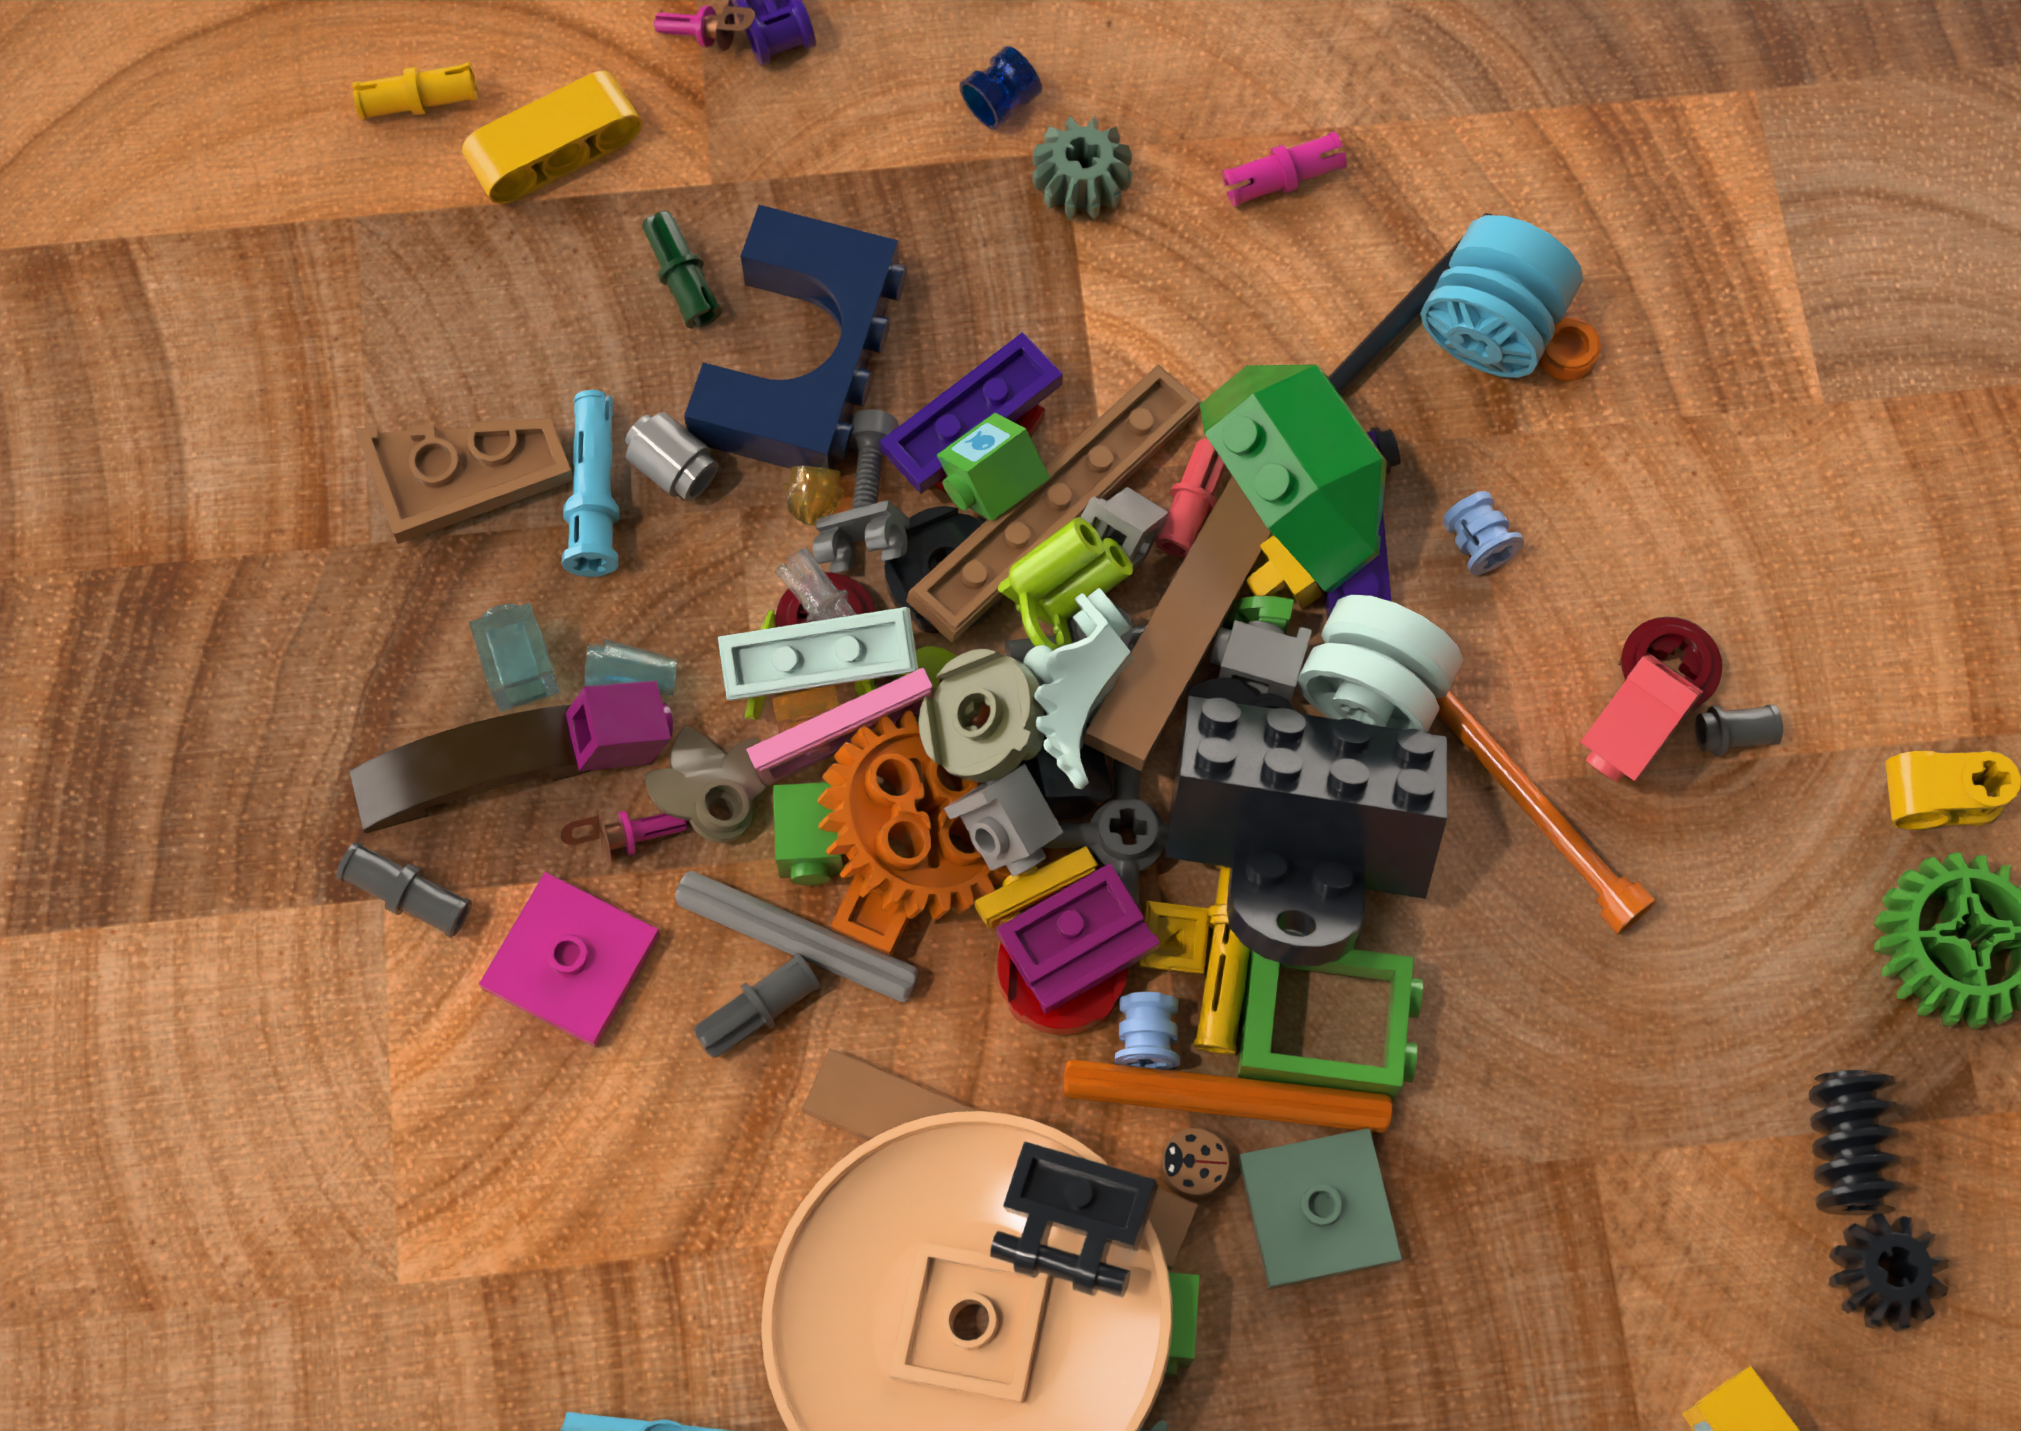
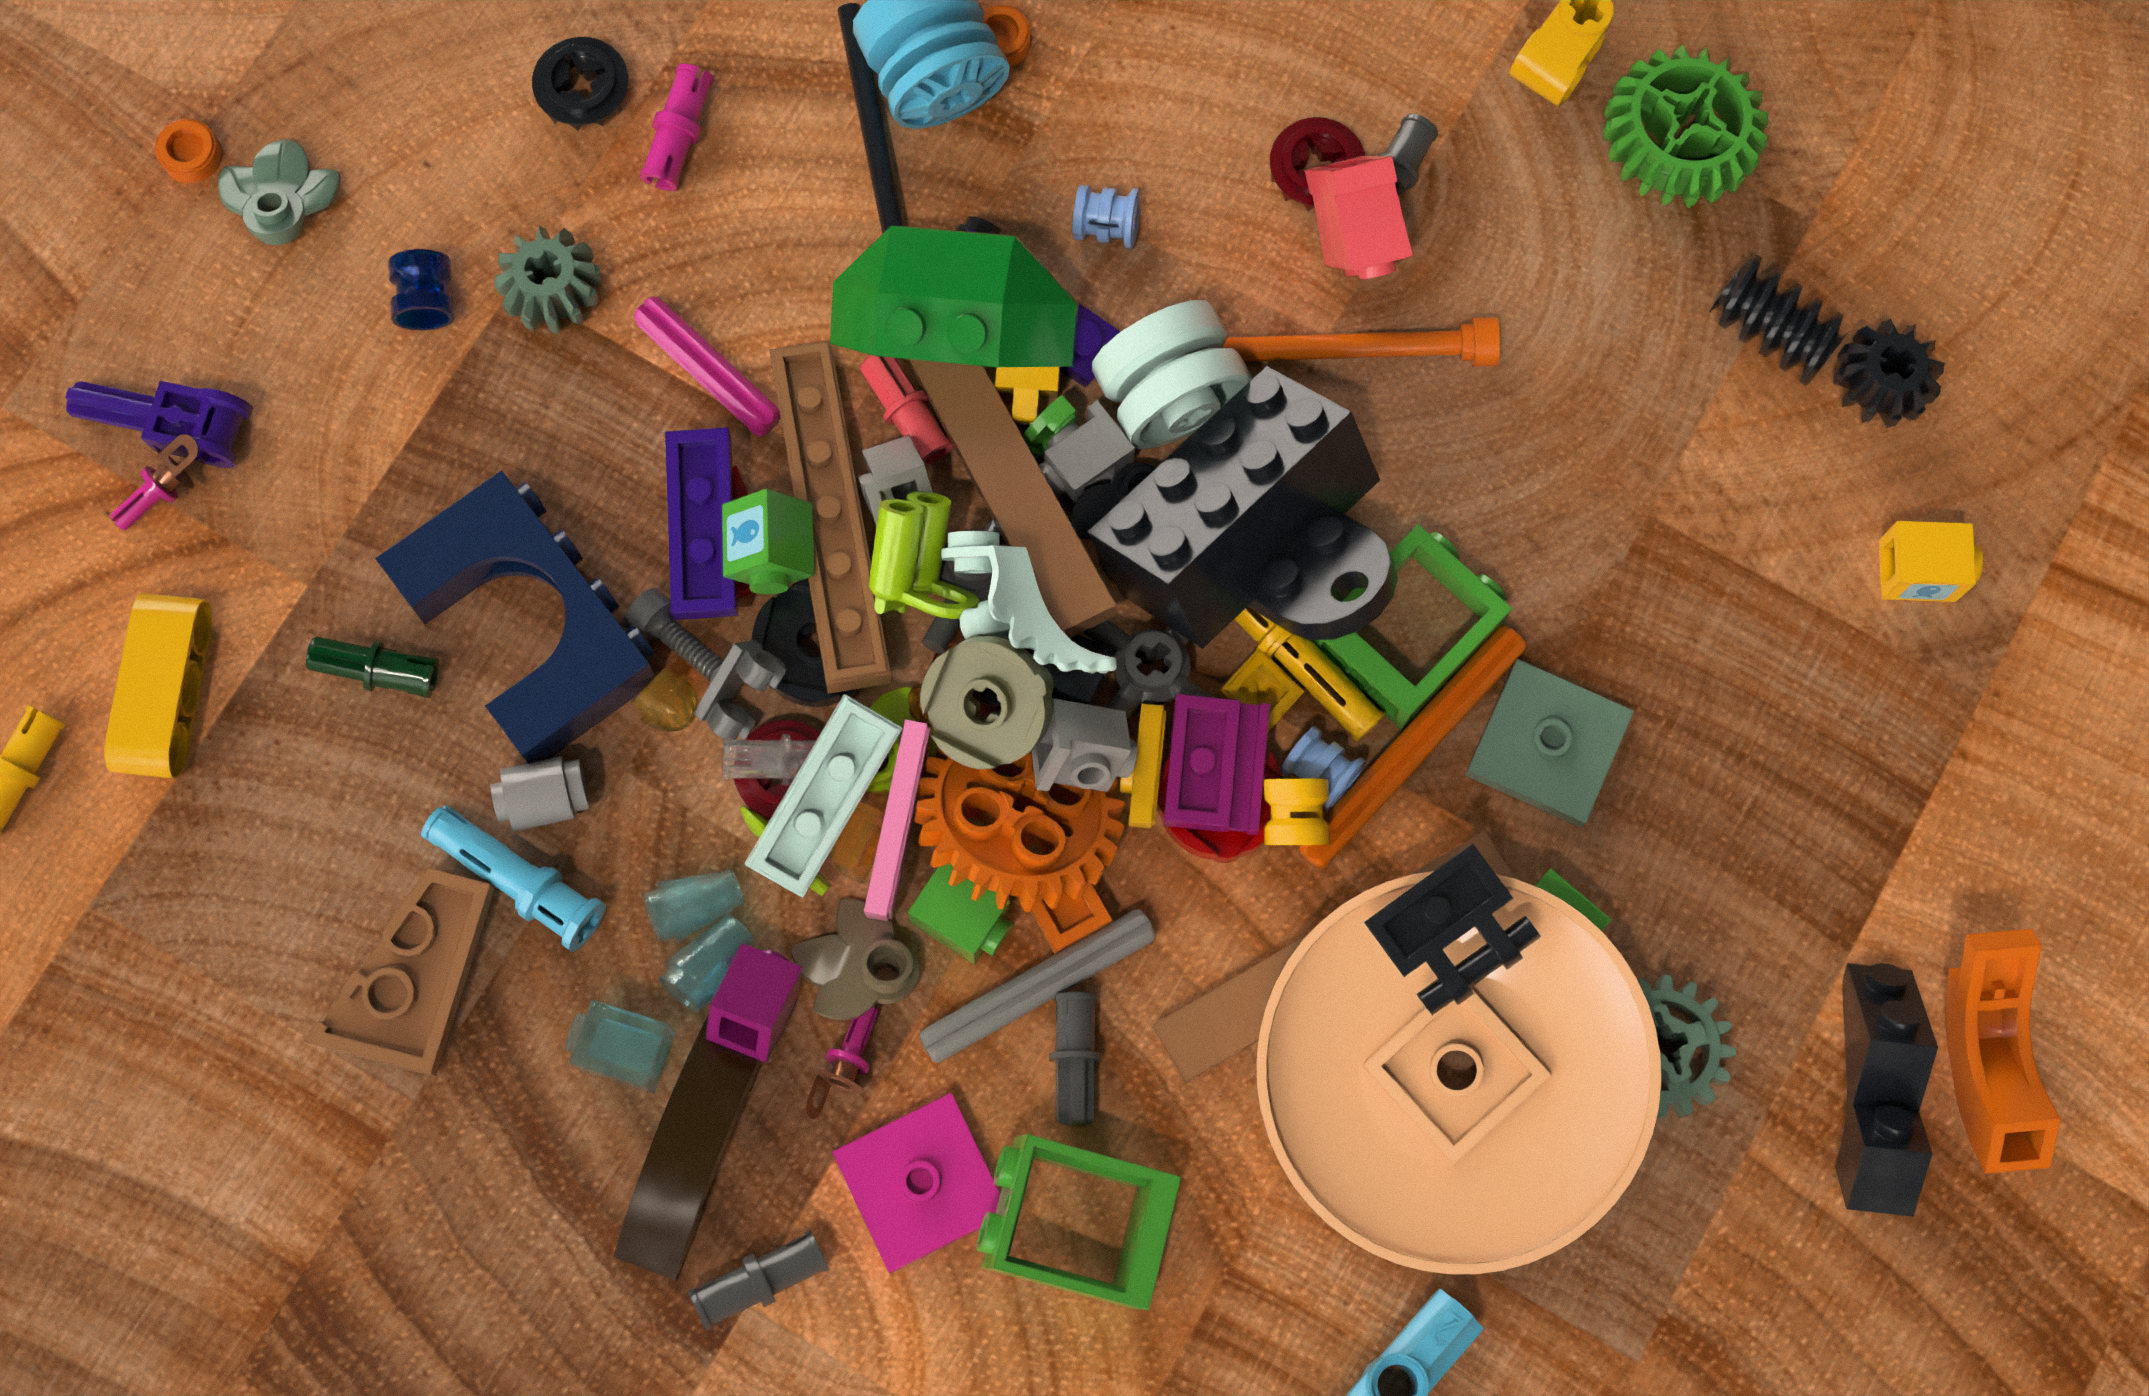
camera: 55 degrees left, 5 degrees up
medium nougat tile [1161,1128,1229,1199] -> none
none -> black gear [532,37,630,131]
none -> dark pink axle [634,296,780,437]
none -> clear light blue cone [642,868,744,943]
none -> bright green window [977,1134,1181,1310]
none -> yellow wheel [1263,778,1330,845]

